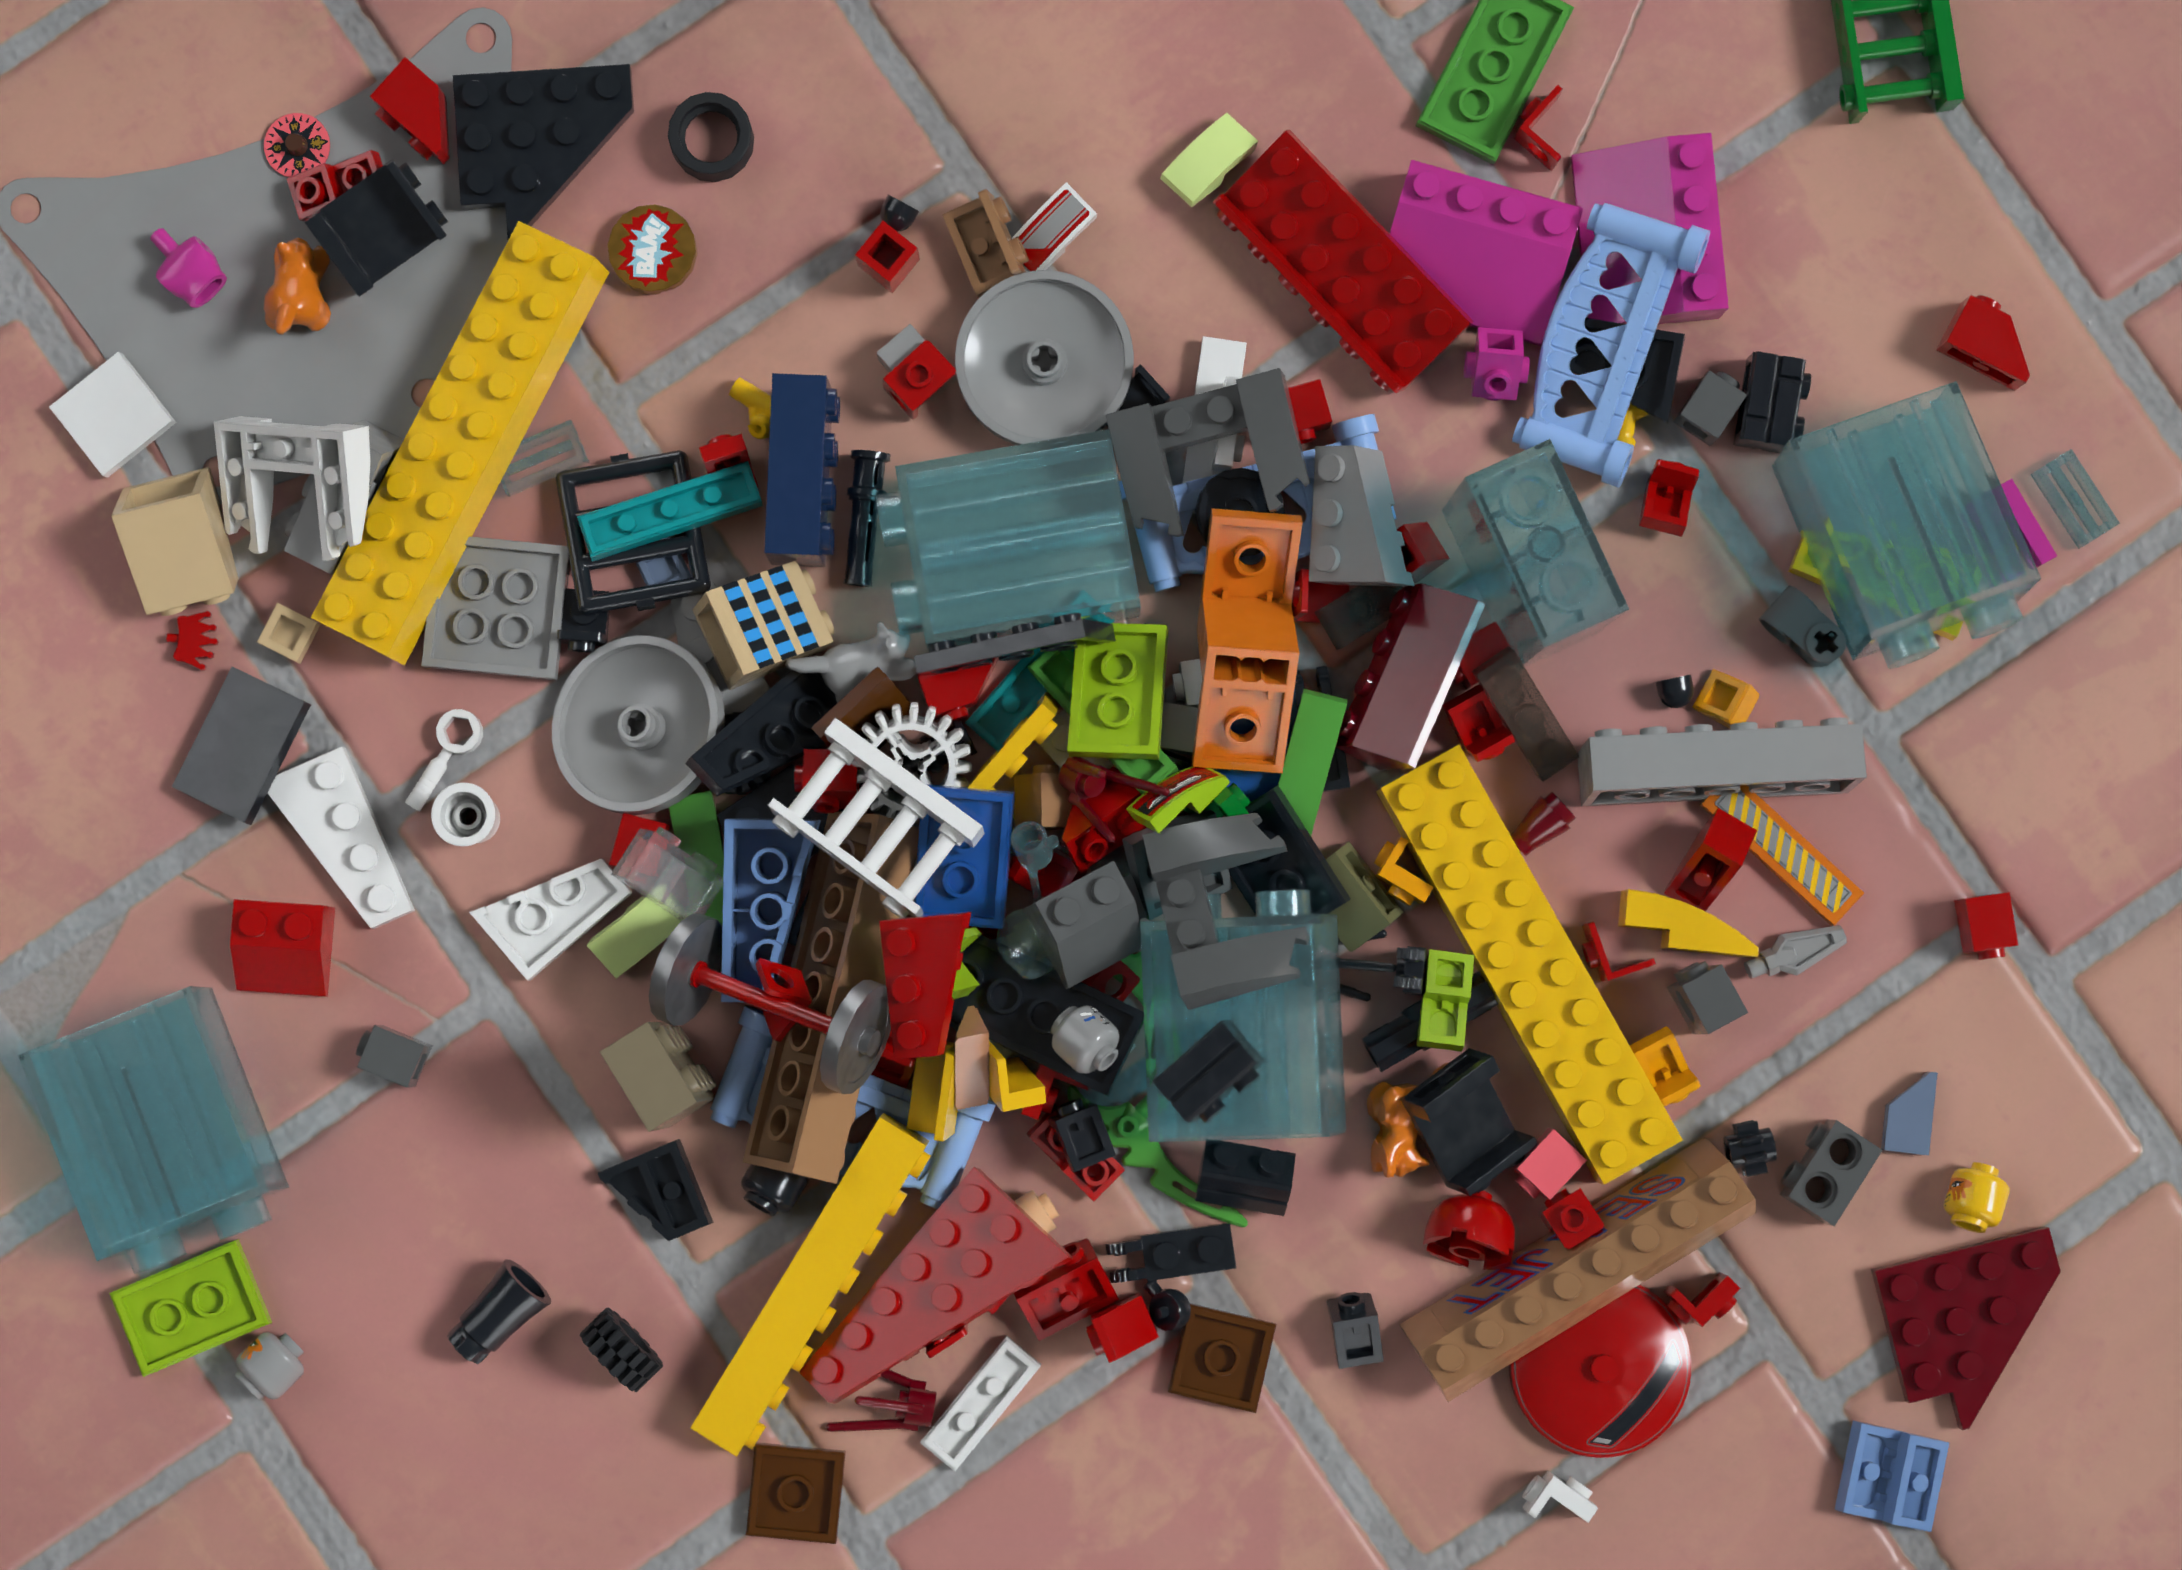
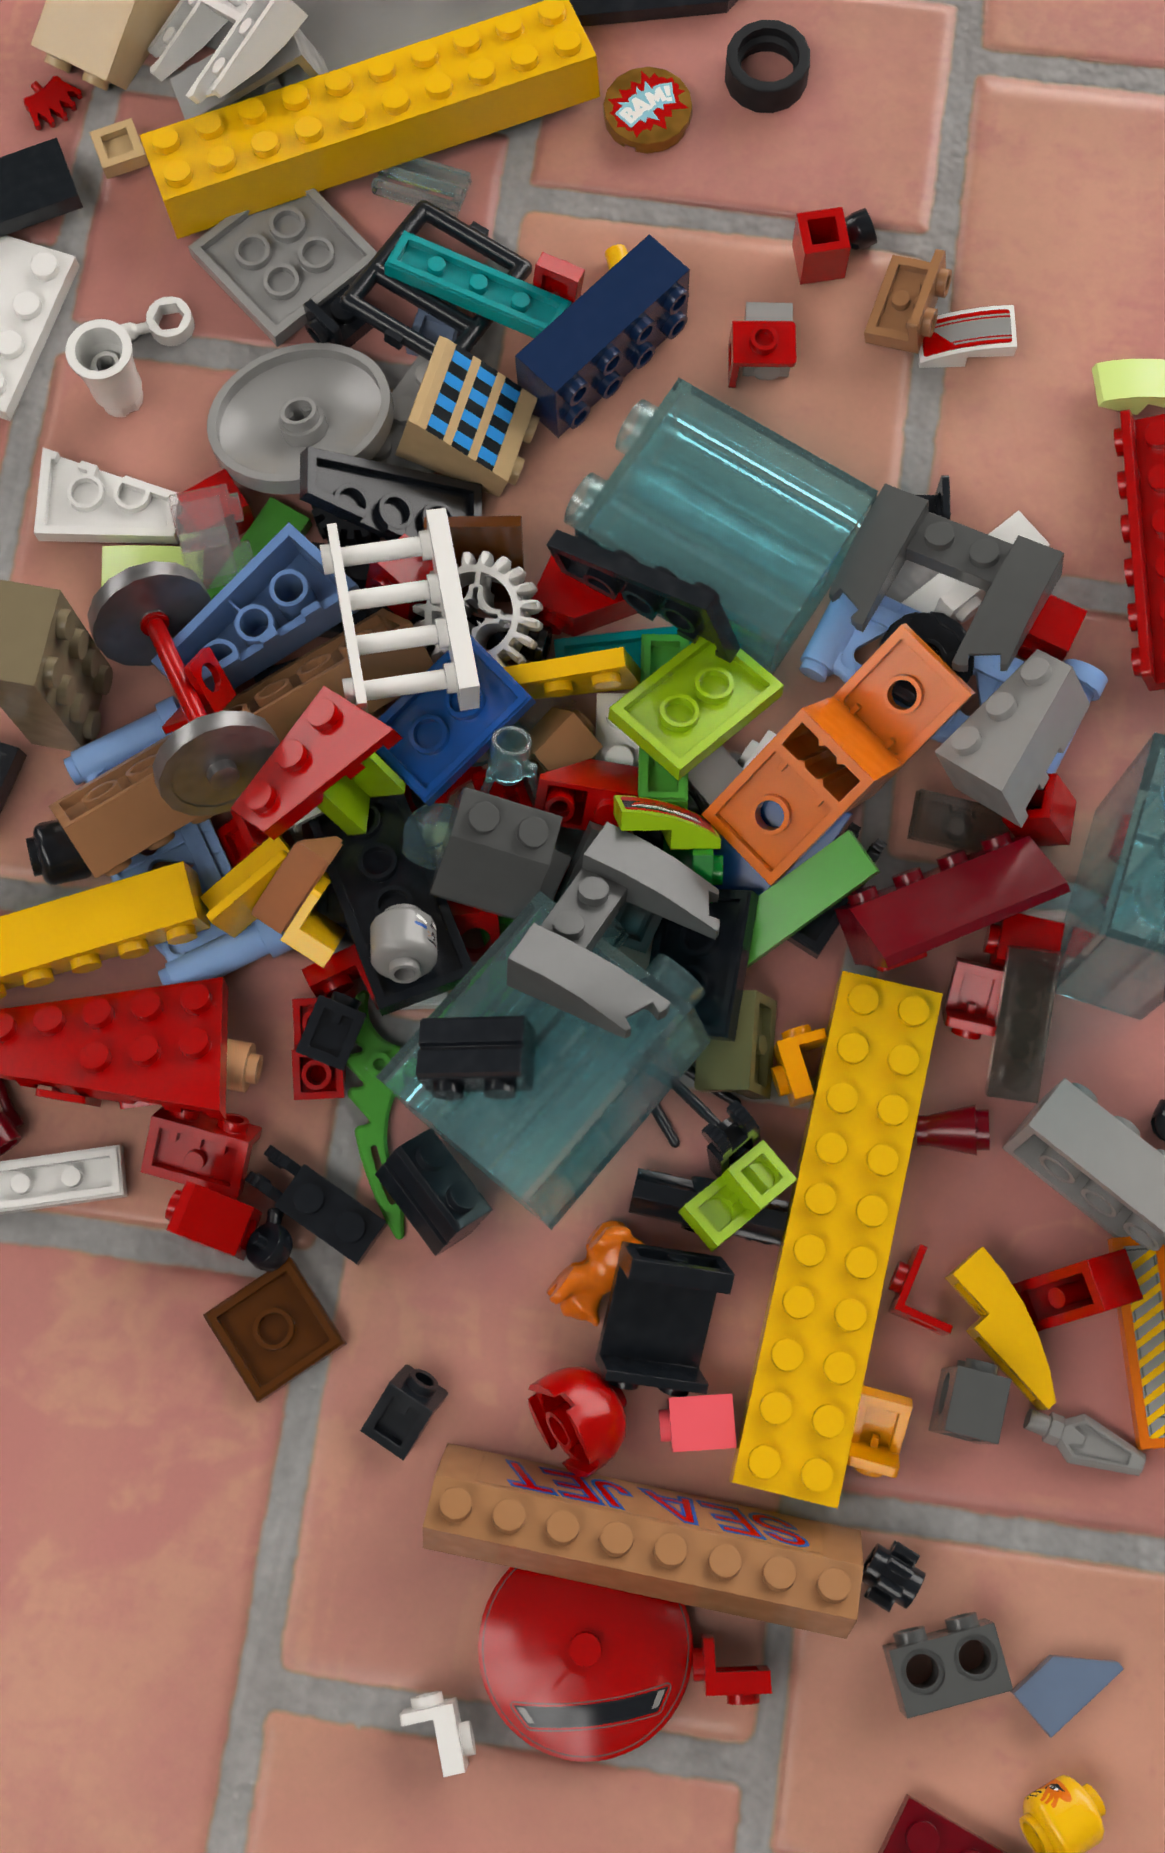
camera: 50 degrees right, 10 degrees down
light grey animal [785,622,917,703] -> none
black pin [843,450,891,587] -> none
light grey dish [955,270,1134,450] -> none
dark red plant [1059,757,1170,842] -> none
red bracket [1291,569,1349,626] -> none
red bracket [1540,1188,1604,1250] -> none

